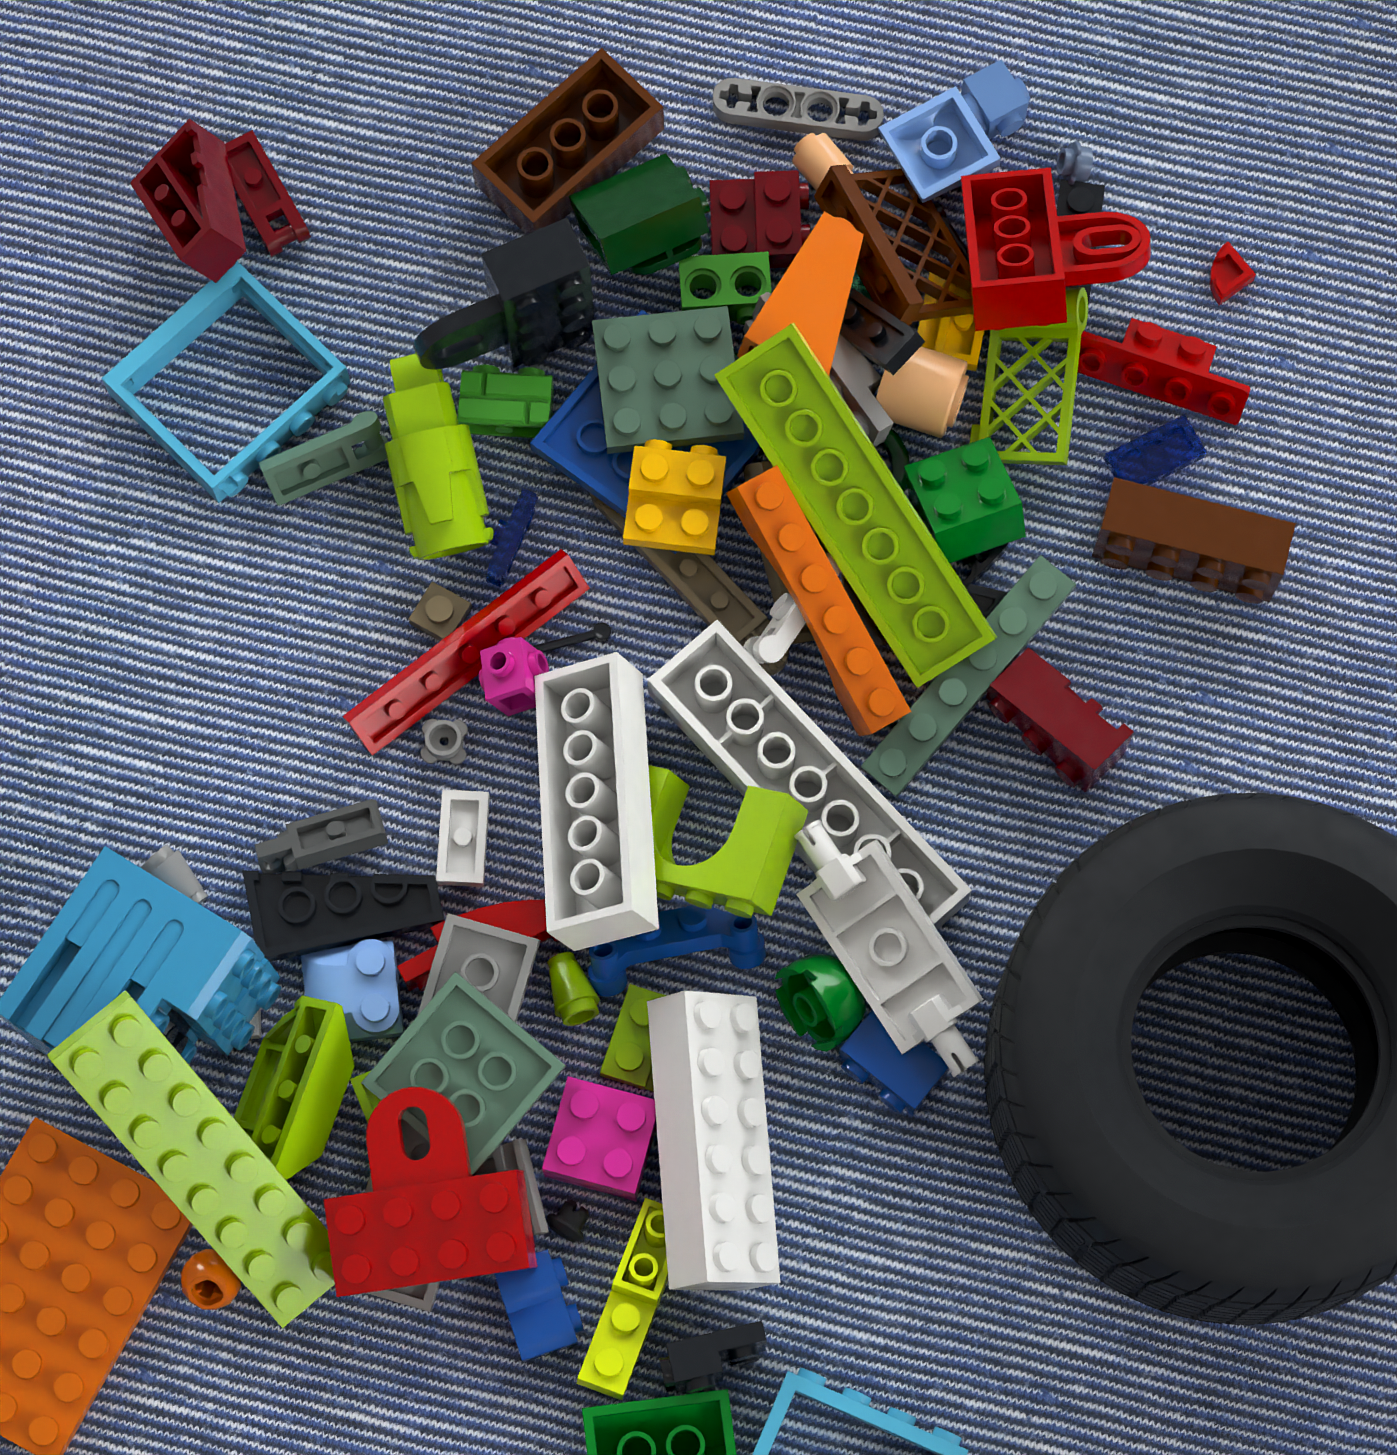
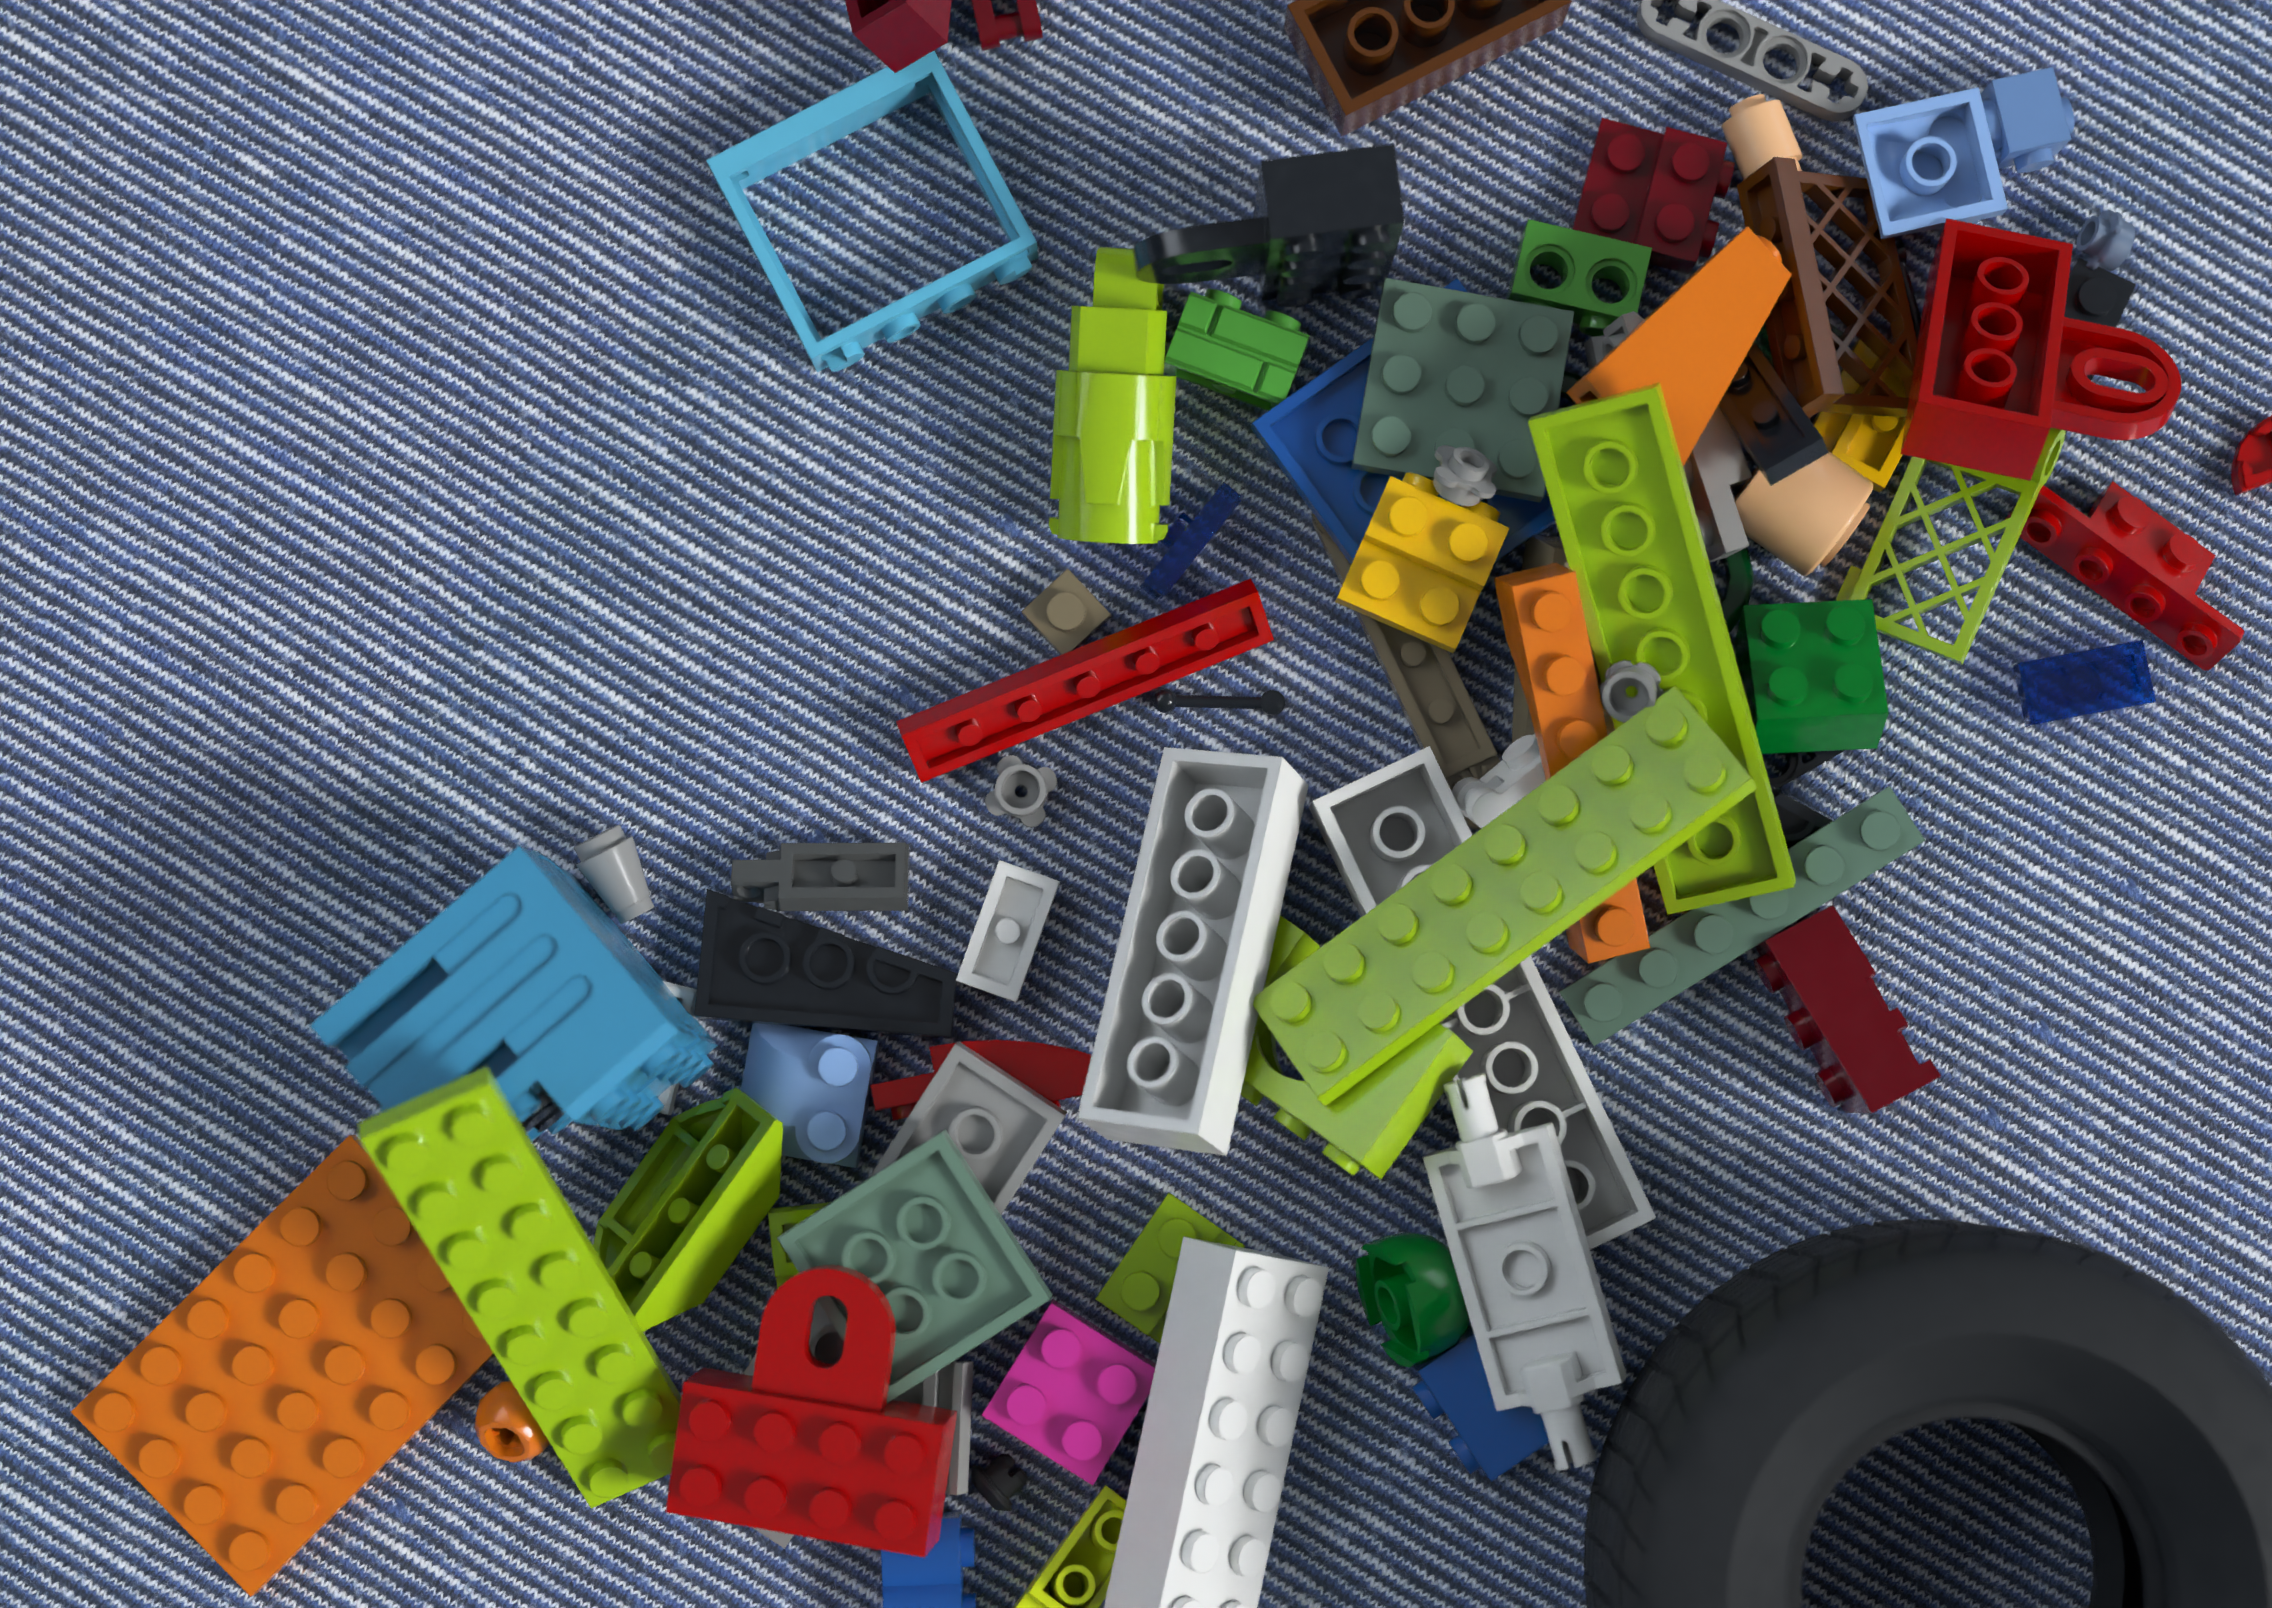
camera: 15 degrees right, 10 degrees up
sand green plate [258,411,389,506] -> none
dark pink brick [479,637,549,716] -> none
lime cone [547,952,600,1026] -> none
dark green brick [569,153,710,276] -> none
blue plate [588,905,766,997] -> none
reddish brown brick [1092,477,1296,604] -> none
none -> lime plate [1253,686,1757,1106]
none -> light grey plate [1433,445,1497,506]
none -> light grey plate [1599,660,1664,723]

